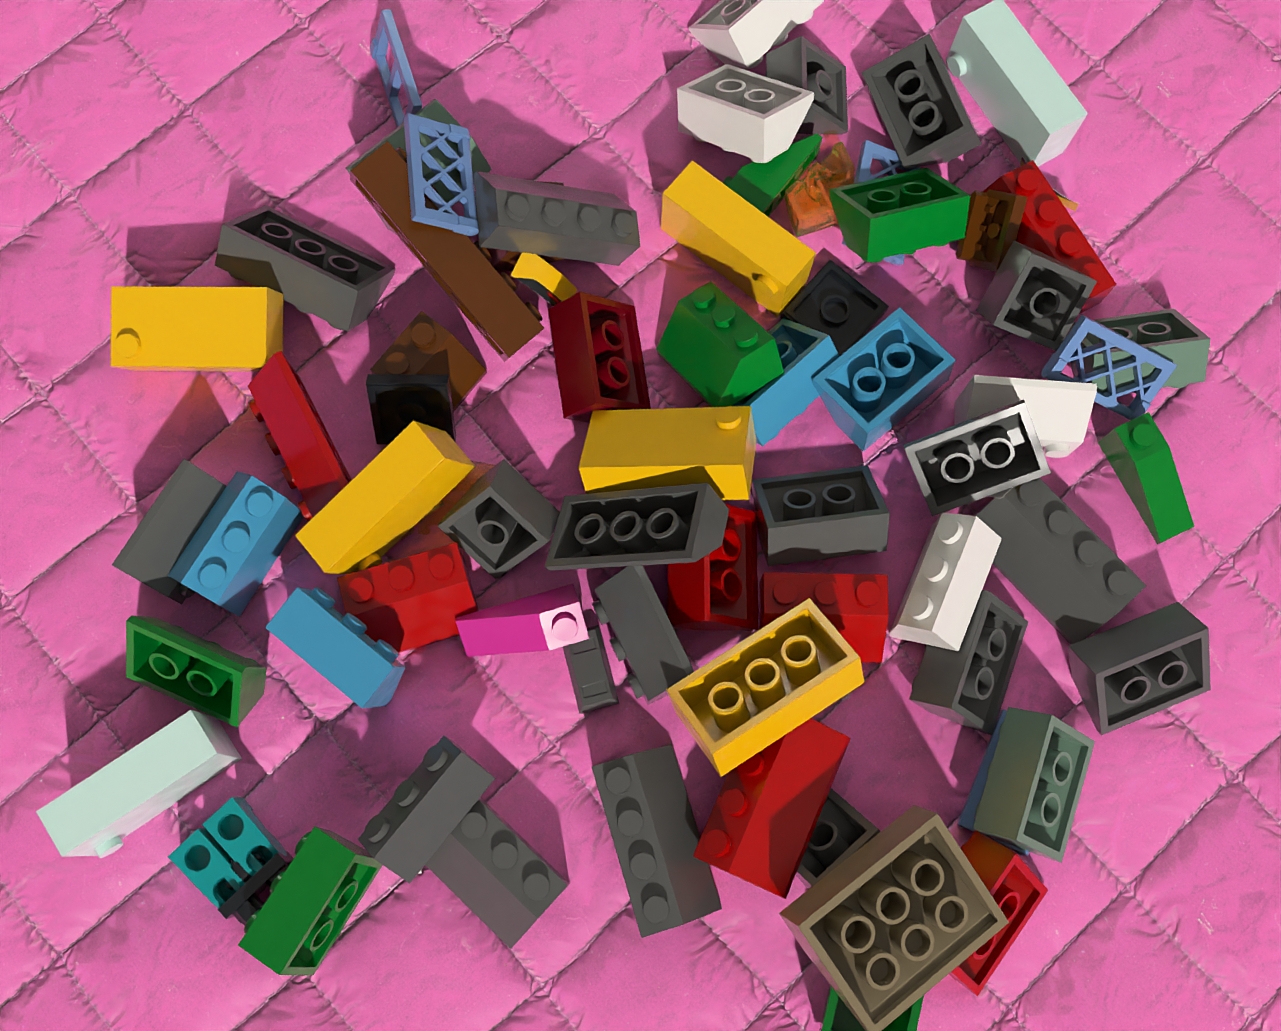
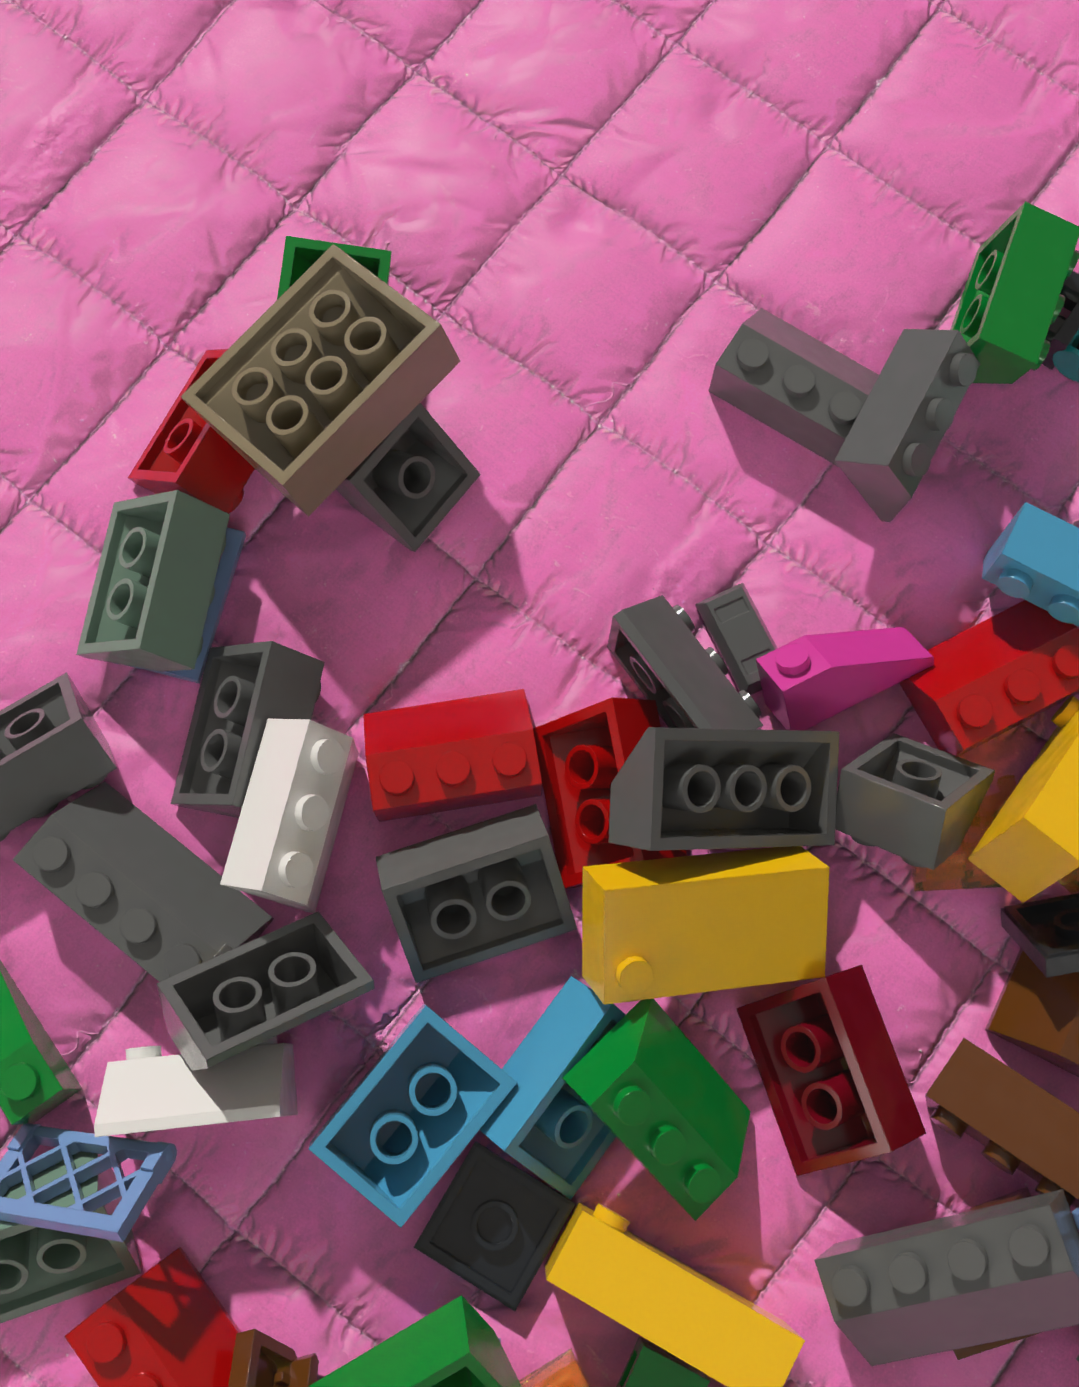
camera: 170 degrees right, 0 degrees up
yellow sticker [511,253,577,306] -> none
dark grey slope [591,744,722,938] -> none
yellow brick [666,598,864,777] -> none
red slope [693,718,851,899] -> none
dark grey slope [976,241,1097,351] -> none

